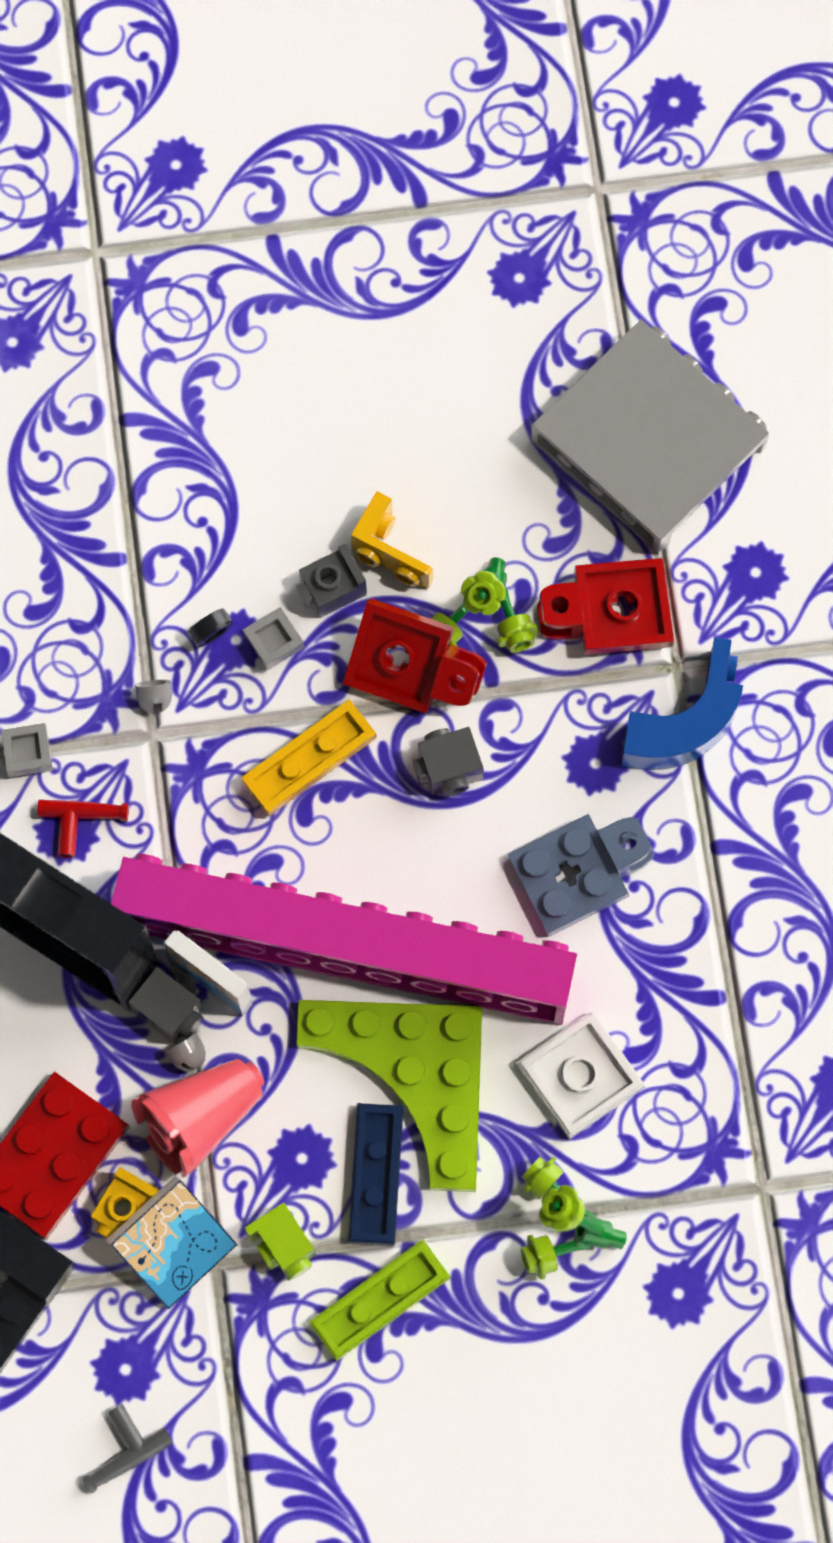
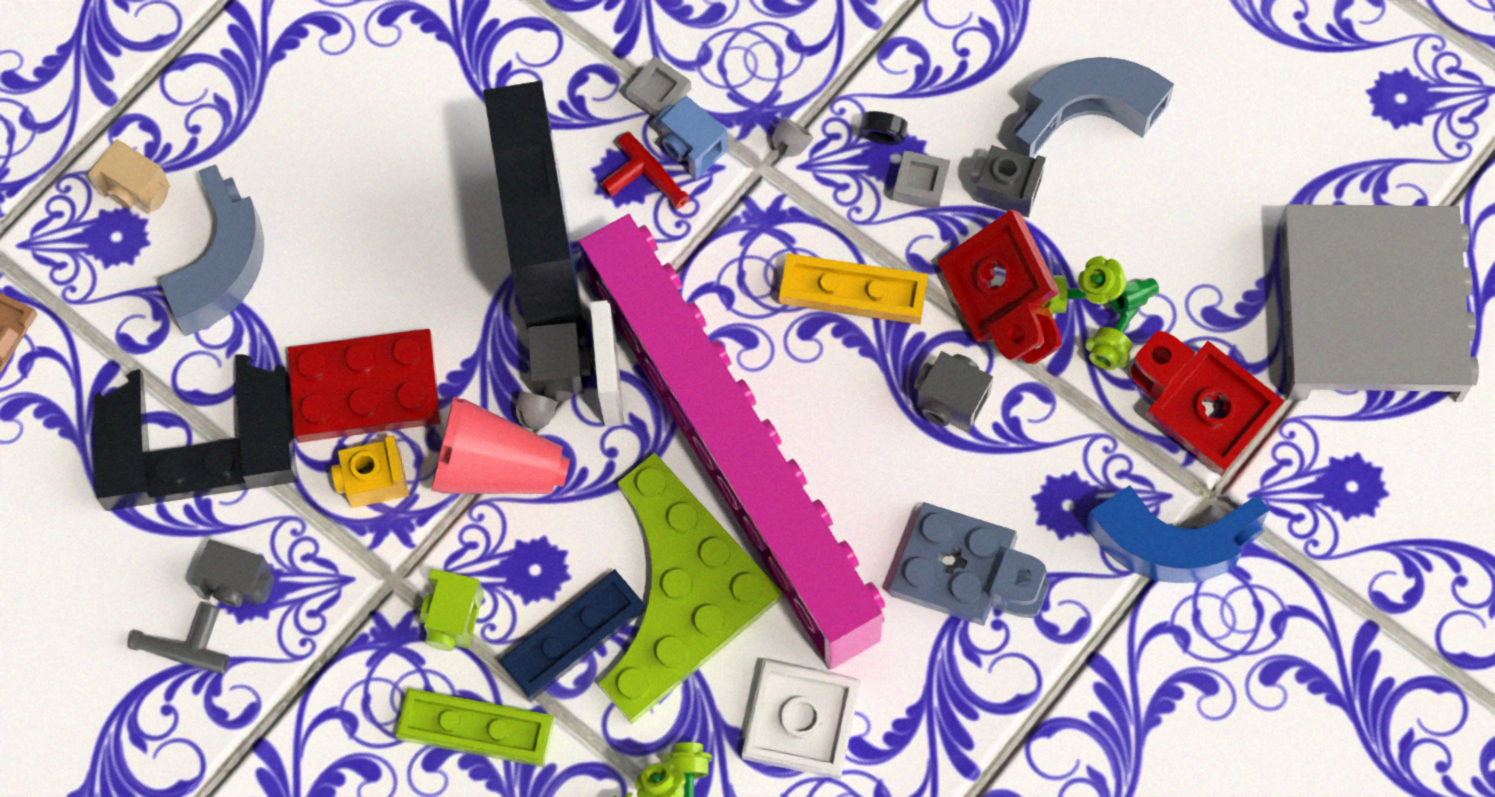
camera: 50 degrees right, 5 degrees down
tile [106,1176,238,1310] -> none
yellow bracket [351,491,433,589] -> none
none -> dark grey brick [190,539,274,608]
none -> medium blue brick [655,95,729,181]
none -> sand blue arch [1012,57,1174,158]

